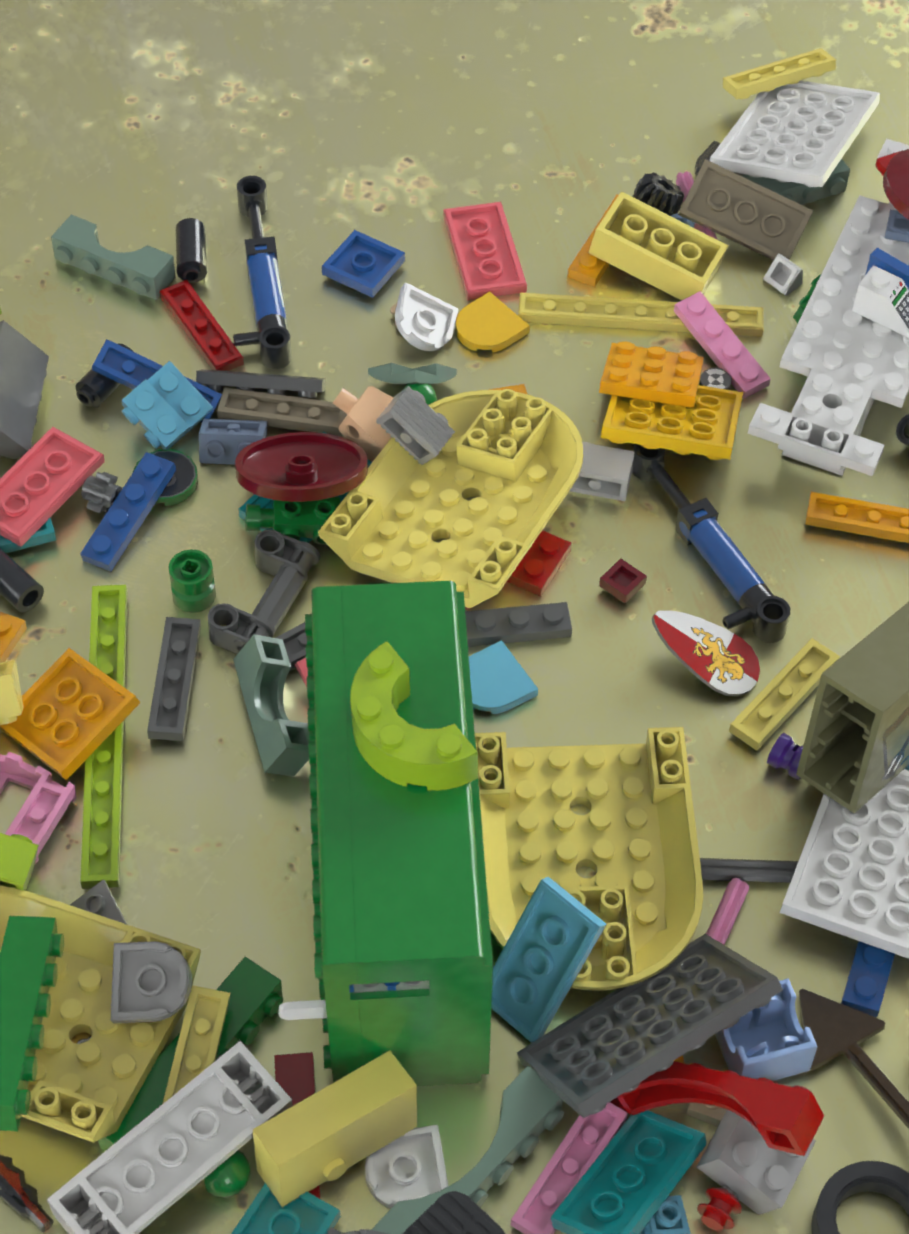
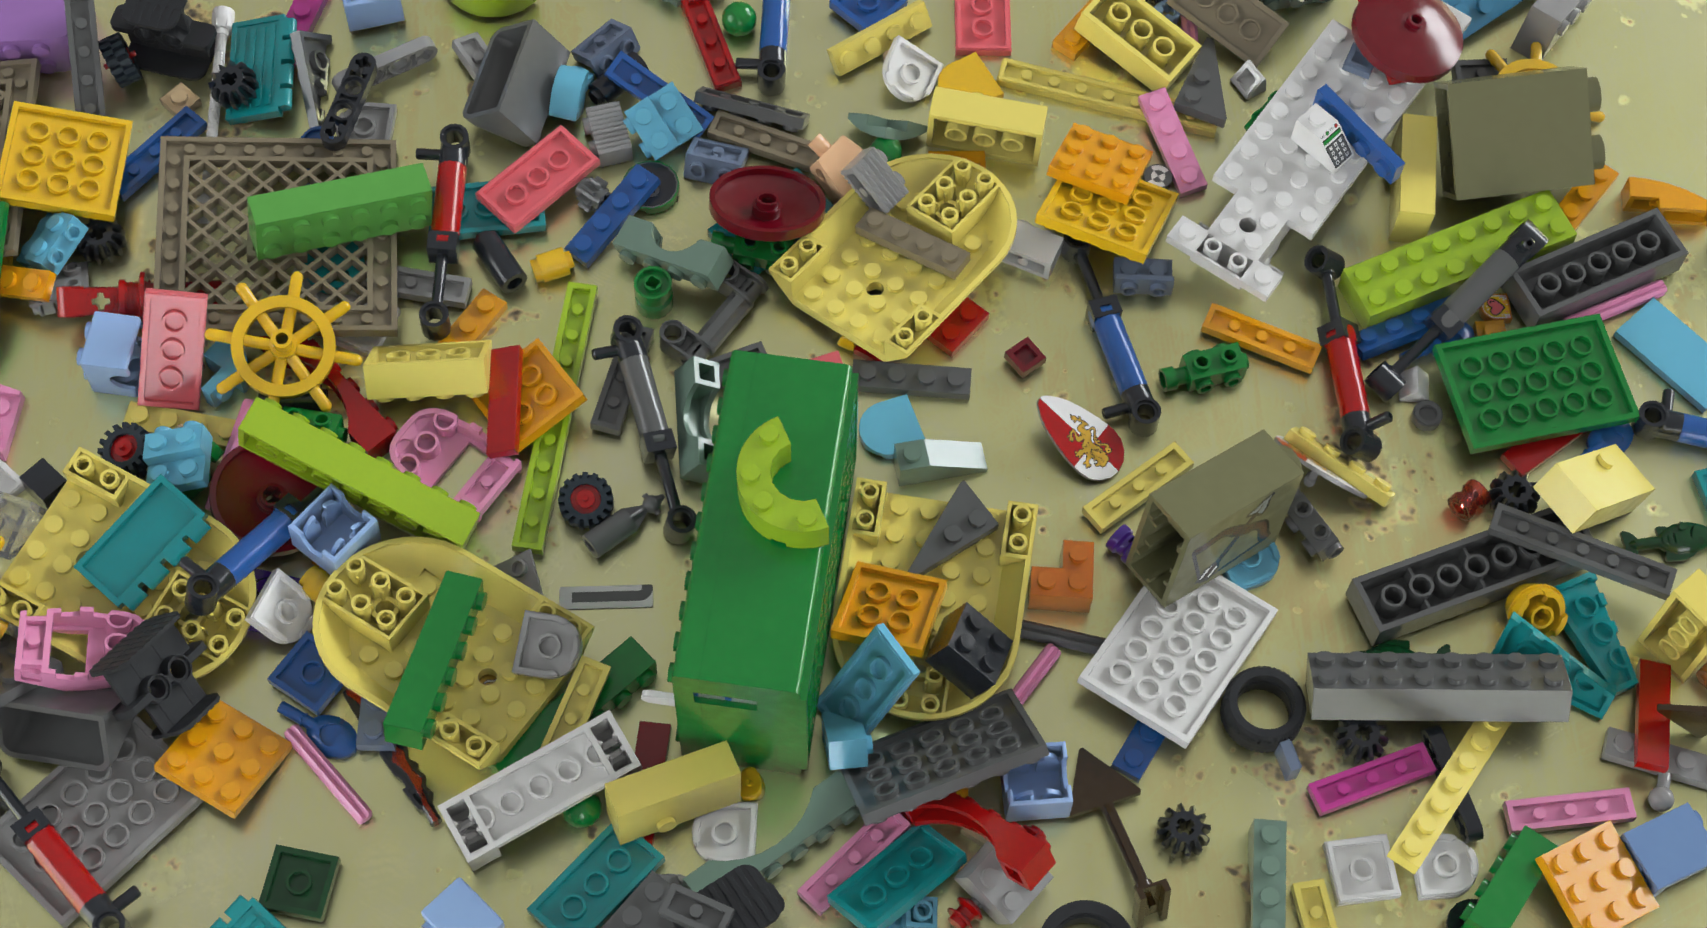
camera: 10 degrees right, 10 degrees up
none -> red tile [486,345,523,459]
none -> yellow brick [529,247,575,283]
none -> medium azure brick [548,64,595,121]
none -> black wheel [558,472,614,530]
none -> sticker [559,584,653,610]
none -> sand blue bracket [571,19,640,78]
none -> light grey brick [582,101,633,168]
none -> dark grey wheel [582,493,665,558]
none -> black piece [591,315,697,544]
none -> sand green arch [612,215,734,291]
none -> green piece [722,2,757,37]
none -> yellow piece [741,767,765,801]
none -> medium azure slope [821,711,873,770]
none -> light yellow plate [827,0,932,77]
none -> light orange plate [830,561,947,658]
none -> dark tan plate [855,207,970,280]
none -> sand green slope [893,439,988,486]
none -> dark grey wing [908,480,999,575]
none -> black brick [925,602,1013,700]
none -> light yellow brick [926,86,1048,166]
none -> orange brick [1028,540,1094,613]
none -> sand blue bracket [1113,257,1174,297]
none -> green brick [1158,342,1249,394]
none -> dark grey wing [1174,37,1227,128]

